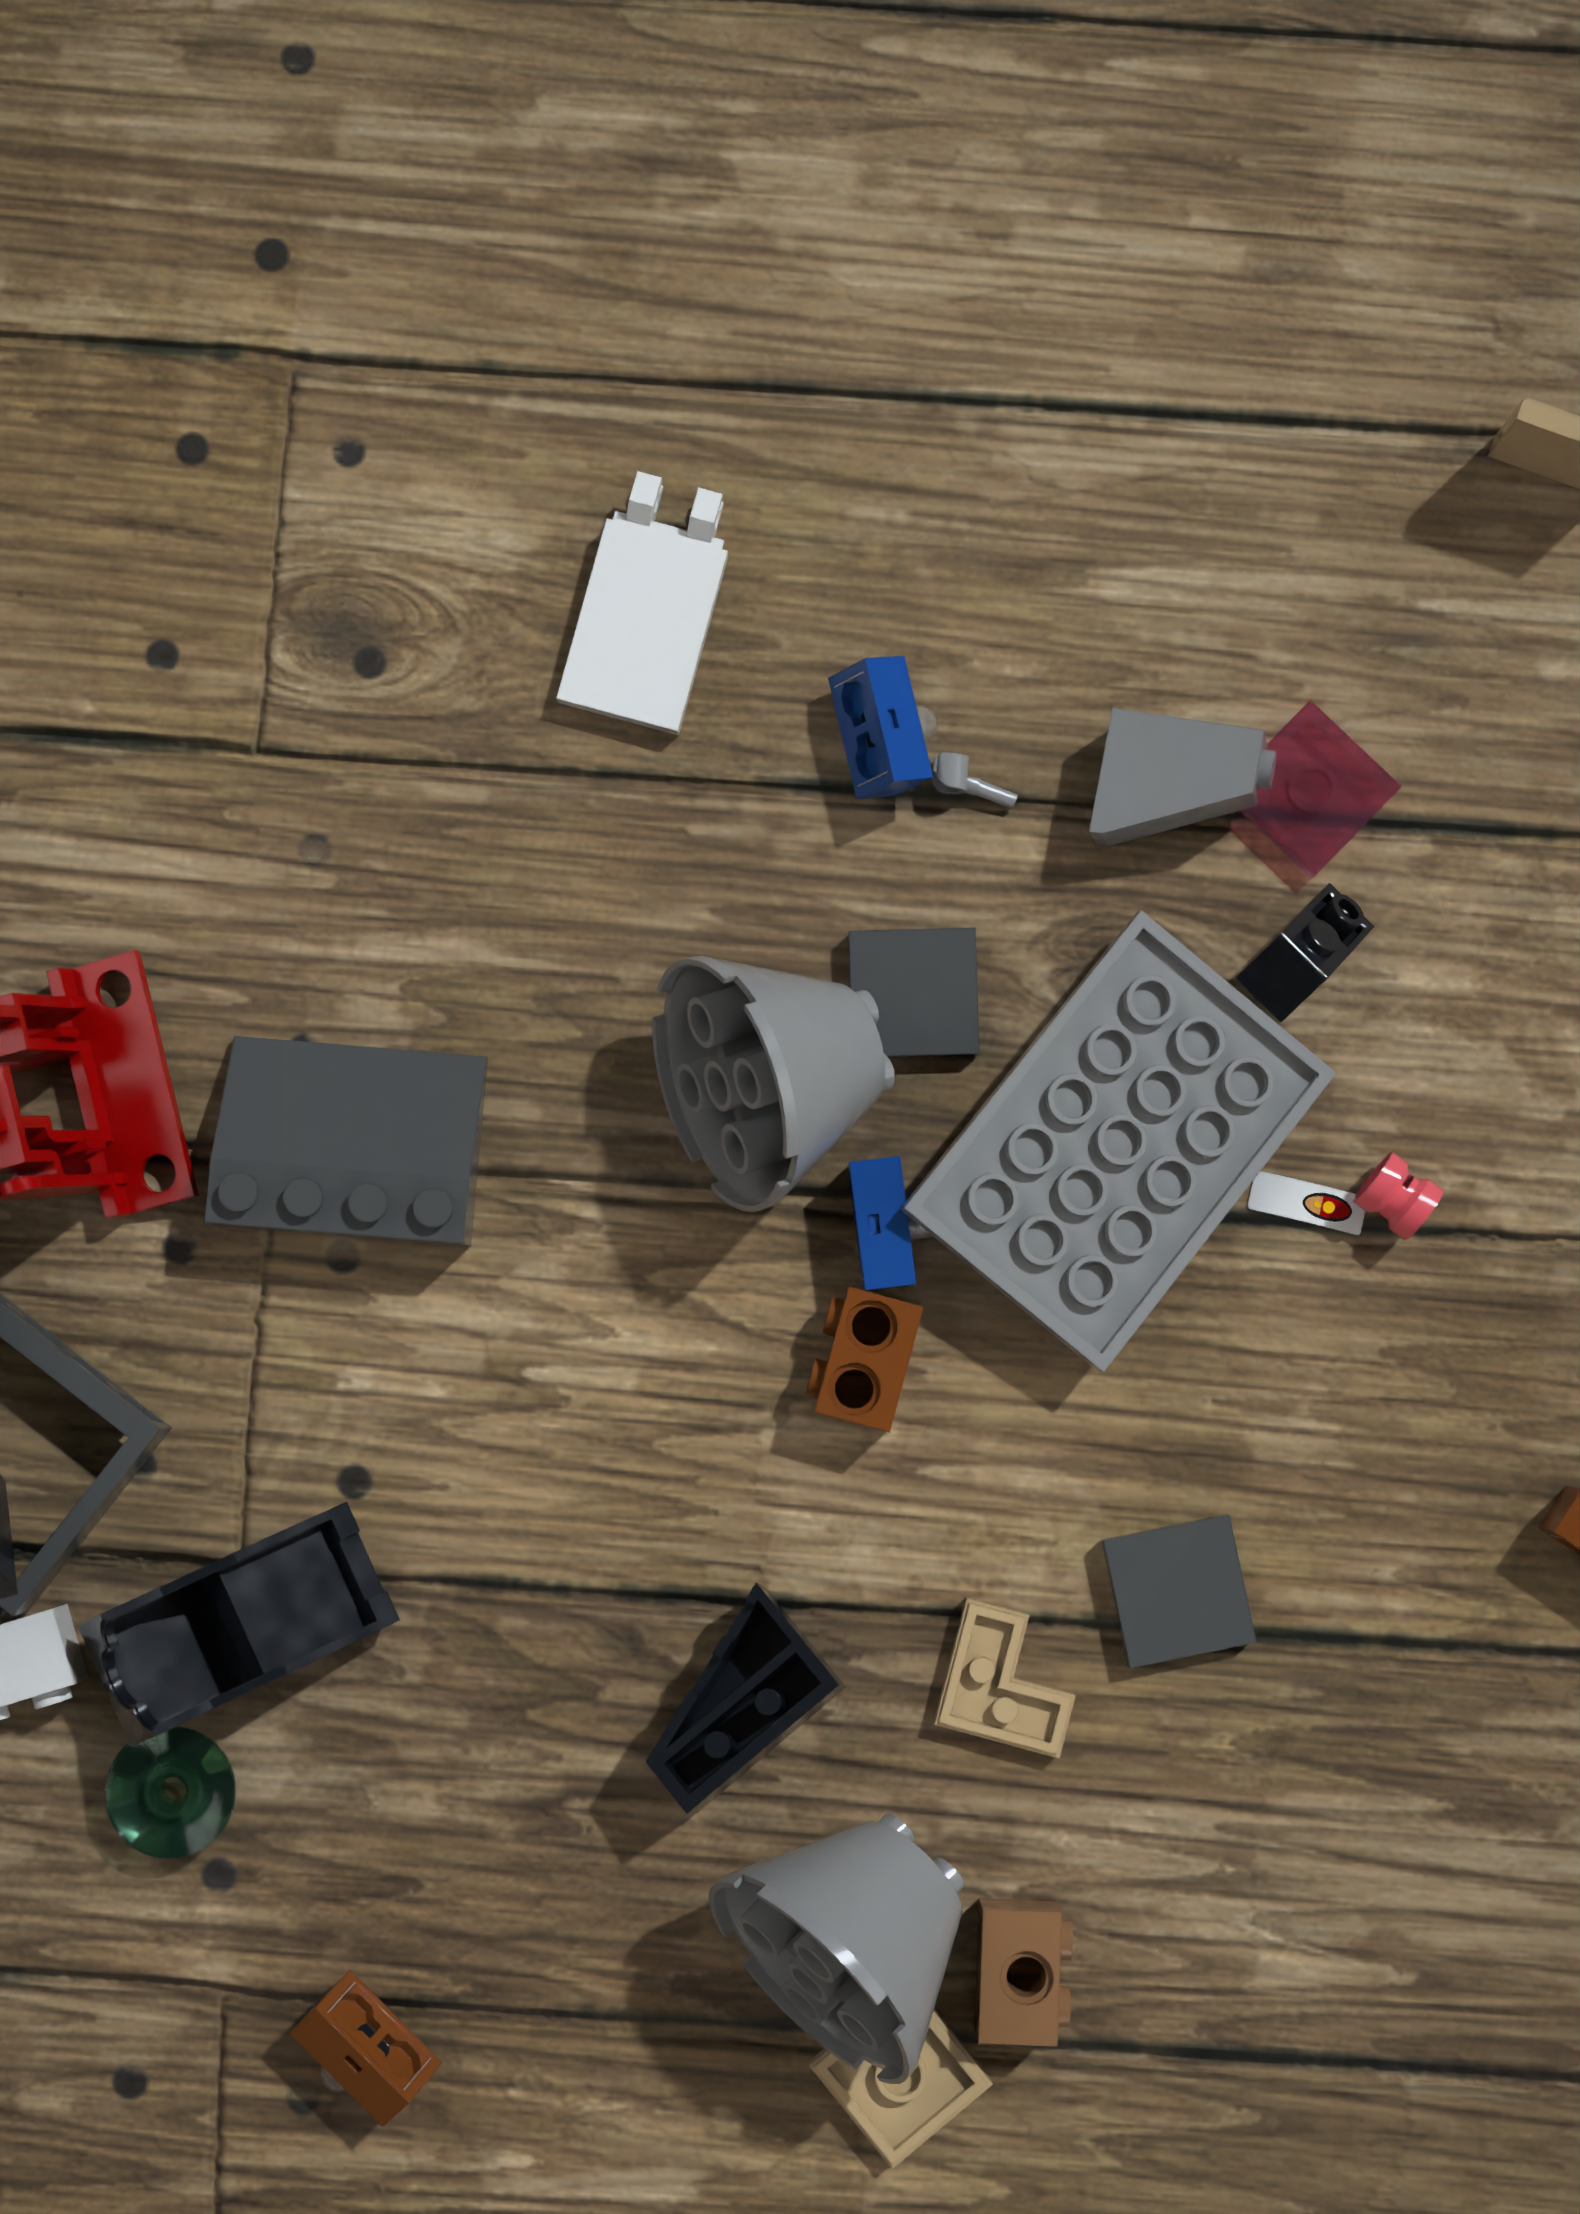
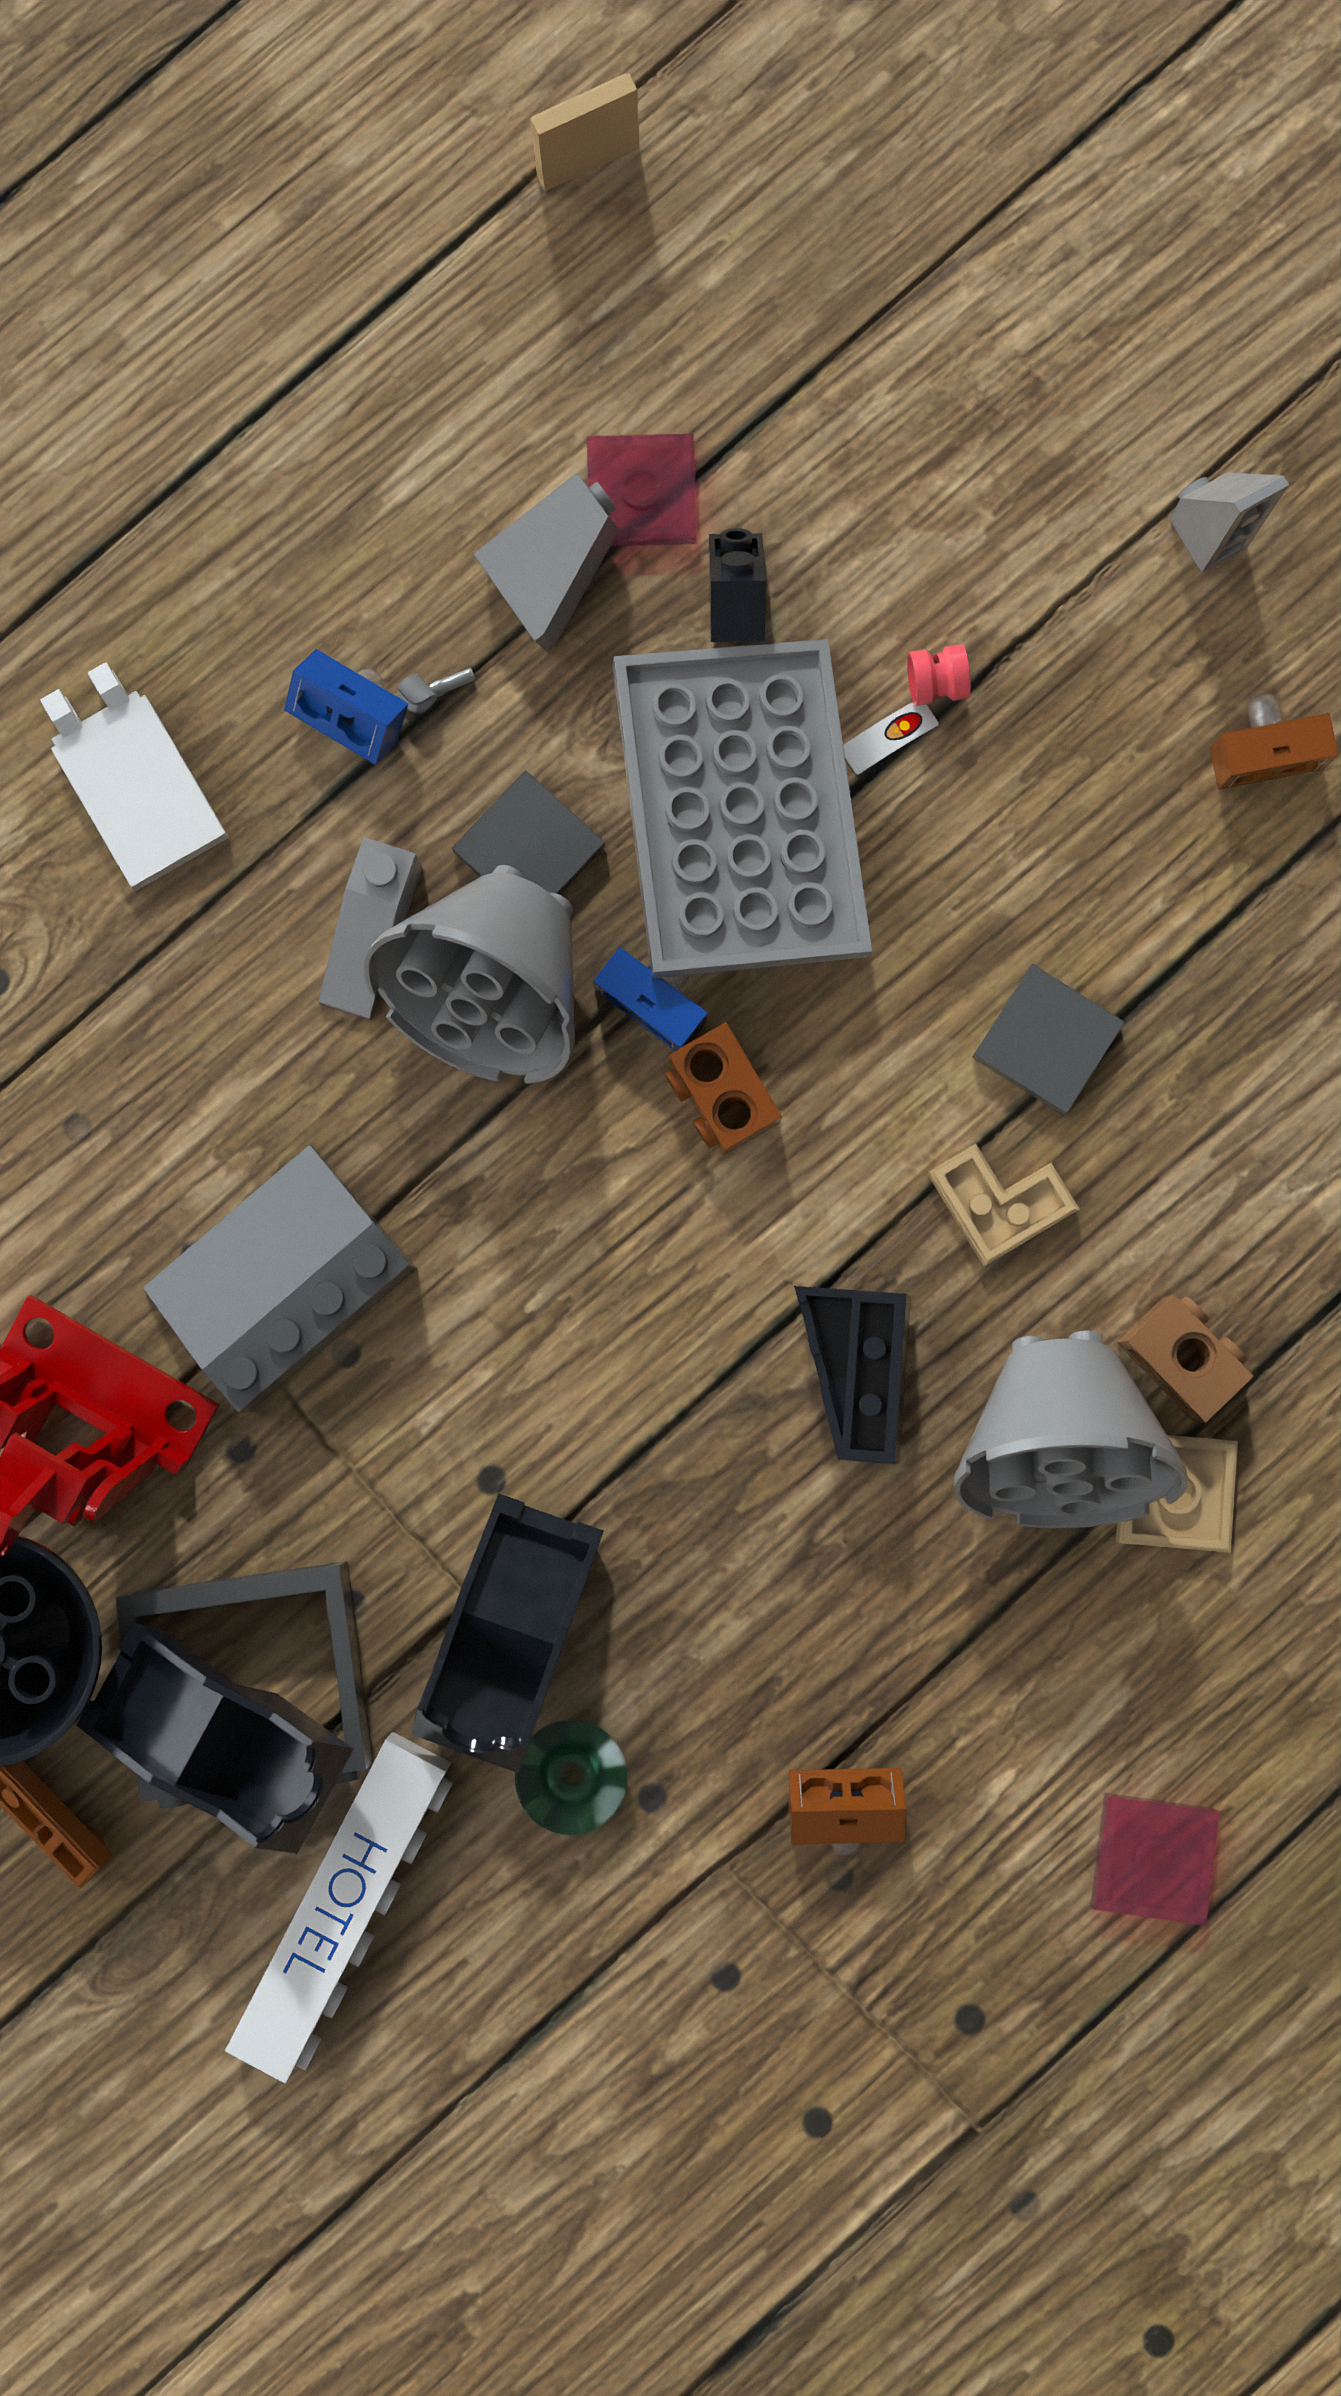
camera: 40 degrees left, 0 degrees up
none -> light grey slope [318,837,423,1020]

